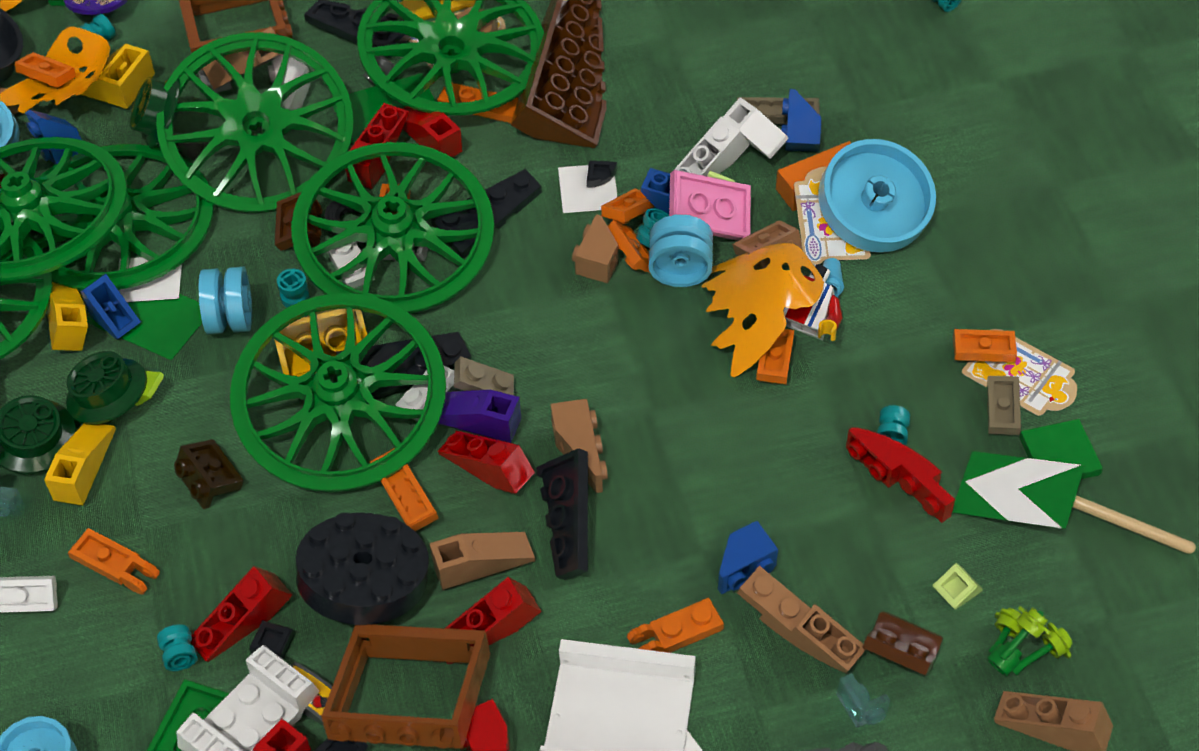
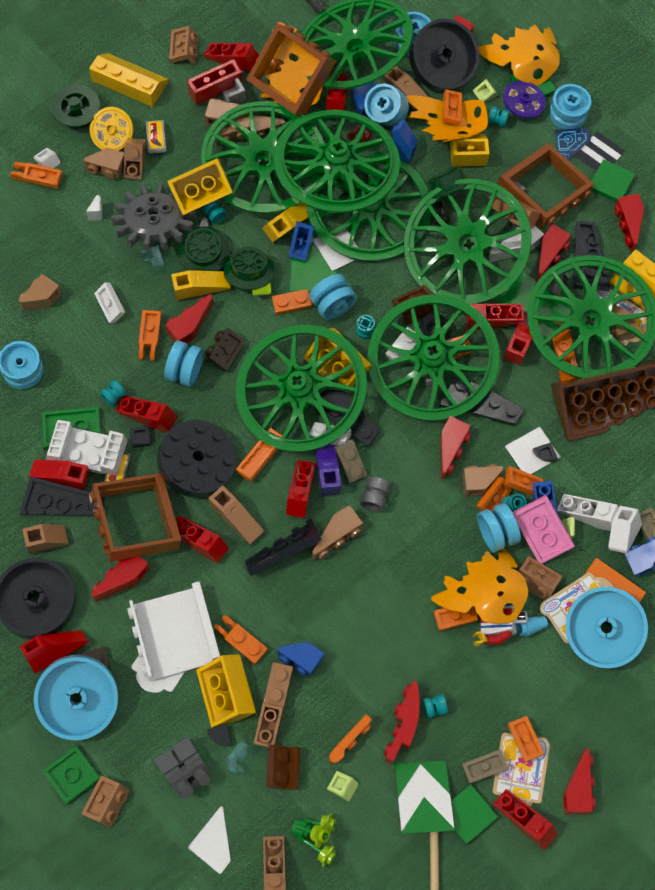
camera: 60 degrees right, 15 degrees up
none -> medium azure wheel [164,340,204,387]
none -> red slope [165,294,213,344]
none -> yellow slope [196,655,256,728]
none -> black tile [207,725,232,746]
none -> orange plate [272,289,312,316]
none -> orange hinge [328,714,372,764]
none -> flat silver wheel [360,477,391,512]
none -> slope [440,416,471,480]
none -> yellowish green slope [473,79,499,103]
none -> red slope [493,789,558,851]
none -> red slope [536,224,571,282]
none -> red slope [563,748,596,815]

